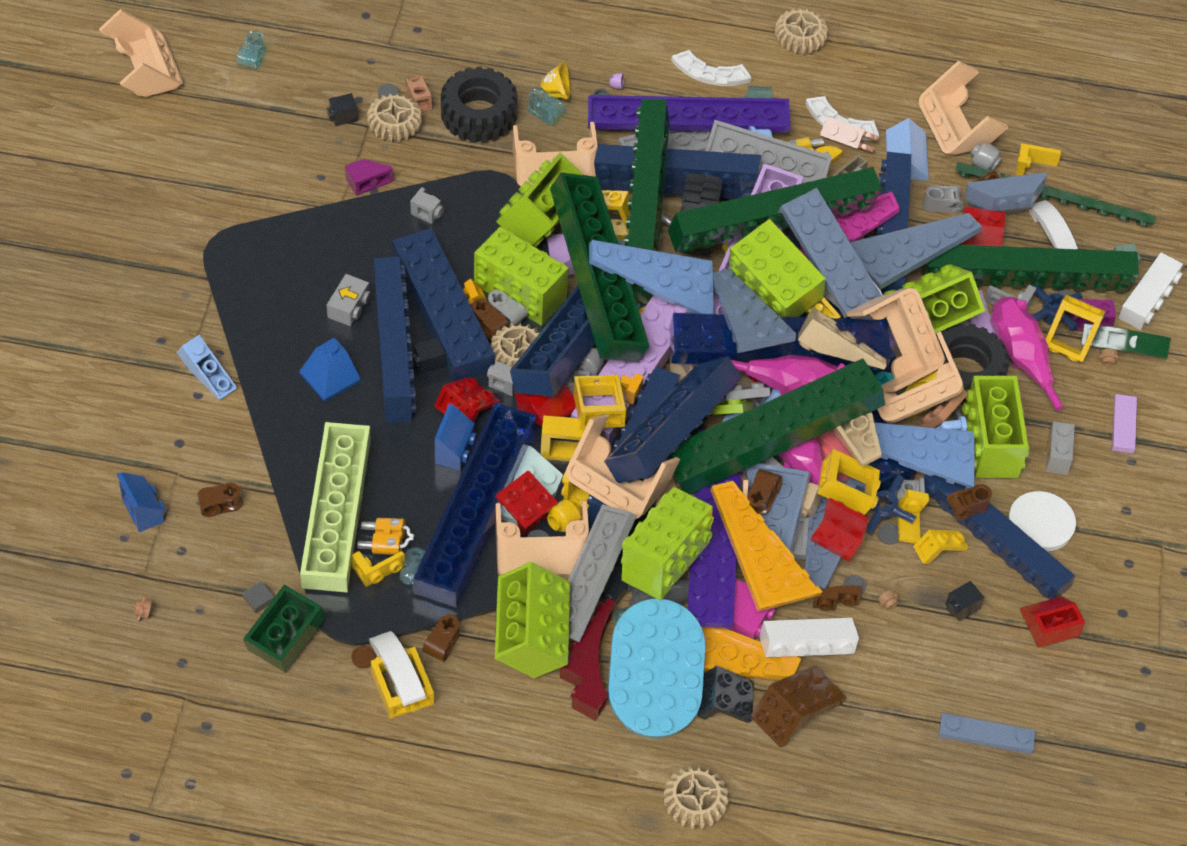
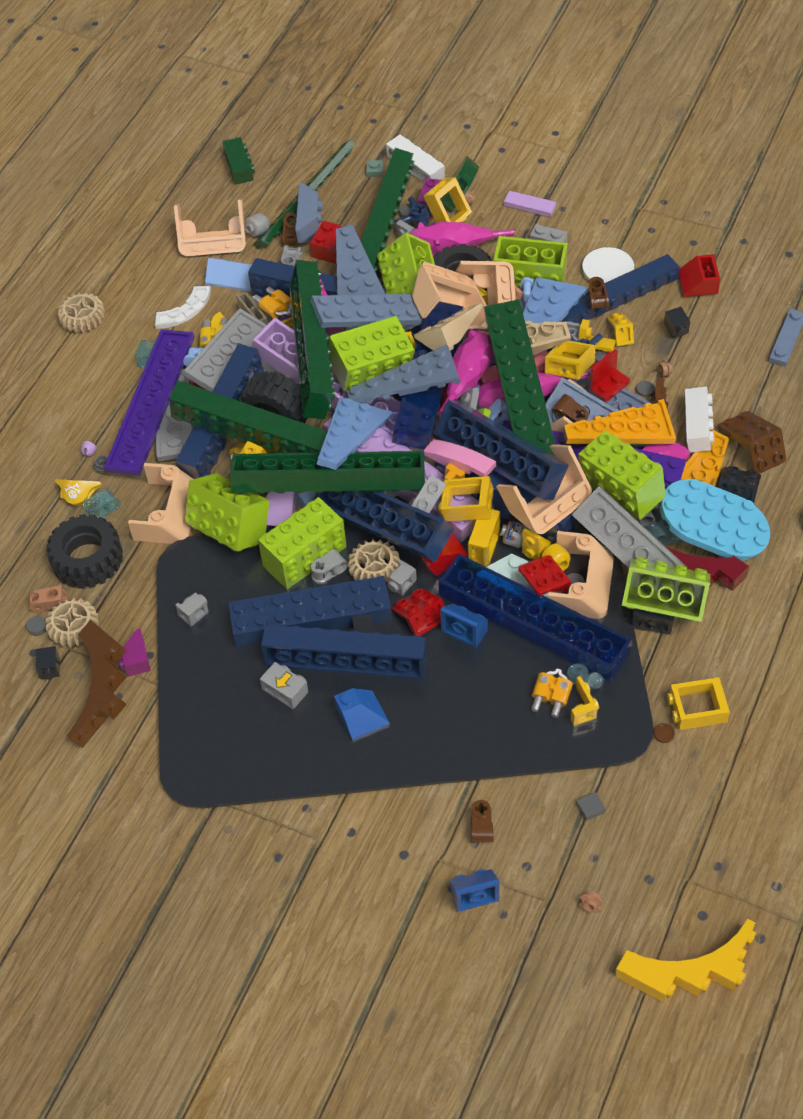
camera: 70 degrees left, 0 degrees up
light blue slope [176,335,237,400] -> none
dark green brick [243,584,326,673] -> none
yellowish green brick [300,422,371,592] -> none
white slope [369,631,426,706] -> none
reddish brown piece [422,614,460,662] -> none
light orange tile [463,279,487,306] -> none
reddish brown piece [471,298,509,340] -> none
white tile [671,50,752,86] -> none
hinge [820,117,879,153] -> none
yellow bracket [1015,143,1061,175] -> none
white slope [1028,200,1078,249] -> none
none -> reddish brown arch [67,620,127,748]
none -> dark green brick [222,137,255,185]
none -> light grey bracket [408,475,446,513]
none -> bright pink slope [423,439,496,477]
none -> yellow arch [615,919,757,1003]

